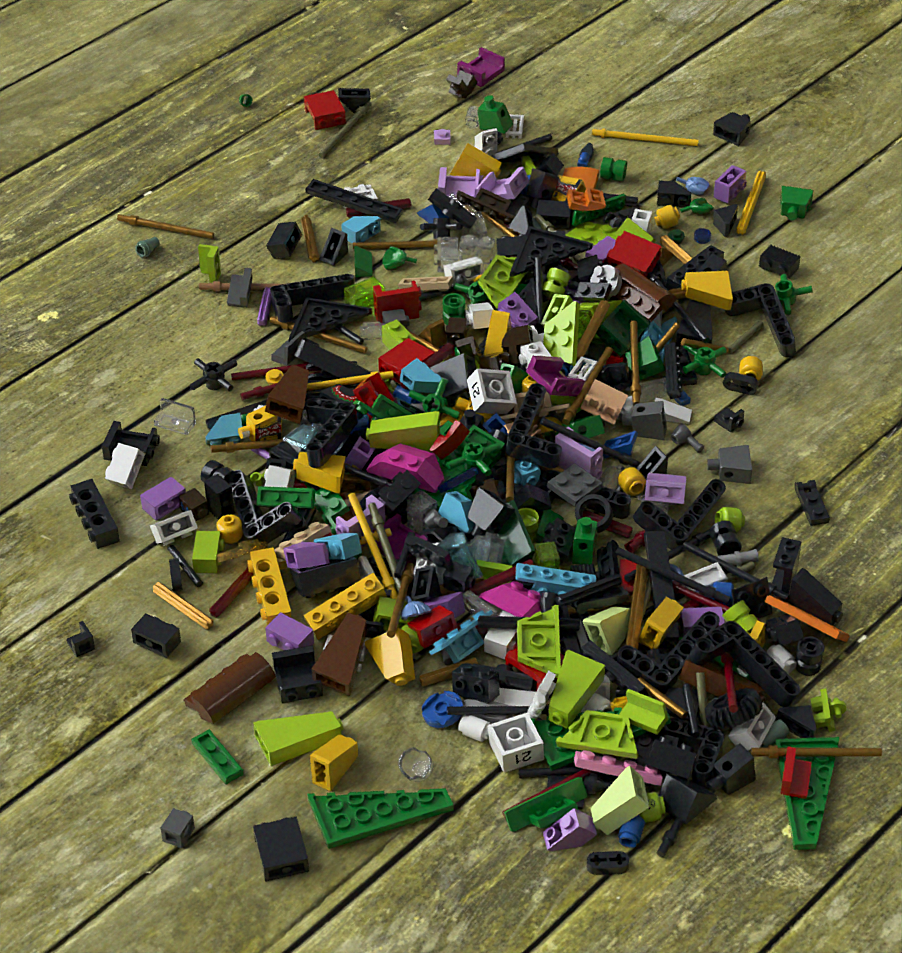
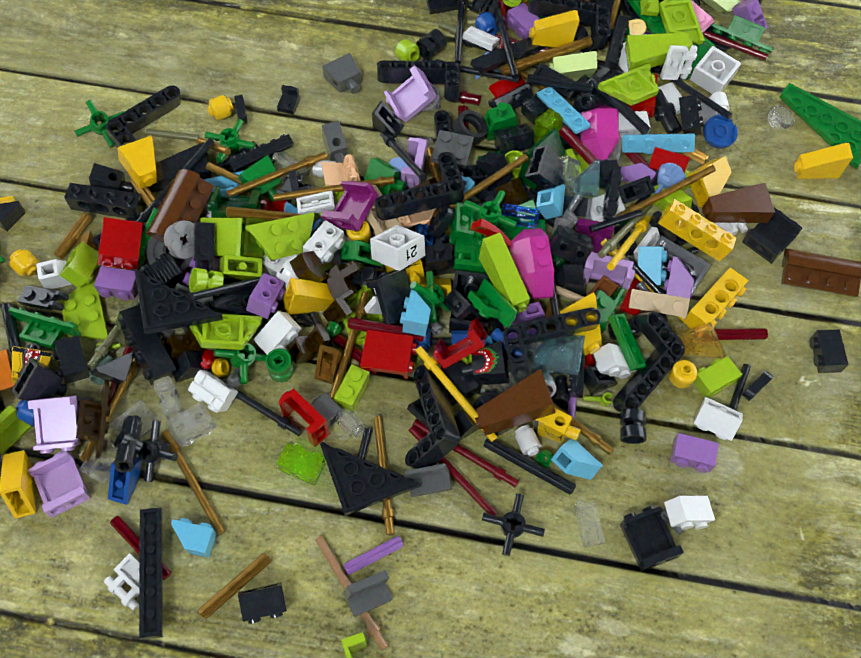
camera: 125 degrees left, 20 degrees up
black brick [69,479,120,549] -> none
axle [153,582,214,630] -> none
dark brown brick [179,488,209,522] -> none
black brick [204,474,235,520] -> none
lime slope [253,711,344,766] -> none
yellow plate [265,369,284,385] -> none
medium lavender brick [265,612,314,650] -> none
black beam [270,274,356,323] -> none
black slope [319,227,348,266] -> none
green slope [354,246,372,277] -> none
green piece [382,246,417,269] -> none
tan plate [398,276,454,292] -> none
orange slope [566,187,606,211] -> none
blue slope [603,431,638,458] -> none
yellow head [618,467,646,496] -> none
white slope [655,398,692,424] -> none
dark green plate [668,229,685,244] -> none
dark grey bar [671,423,704,453] -> none
clear blue tile [694,228,711,244] -> none
light grey pin [717,549,759,566] -> none
black brick [759,244,800,279] -> none
black plate [794,480,830,526] -> none

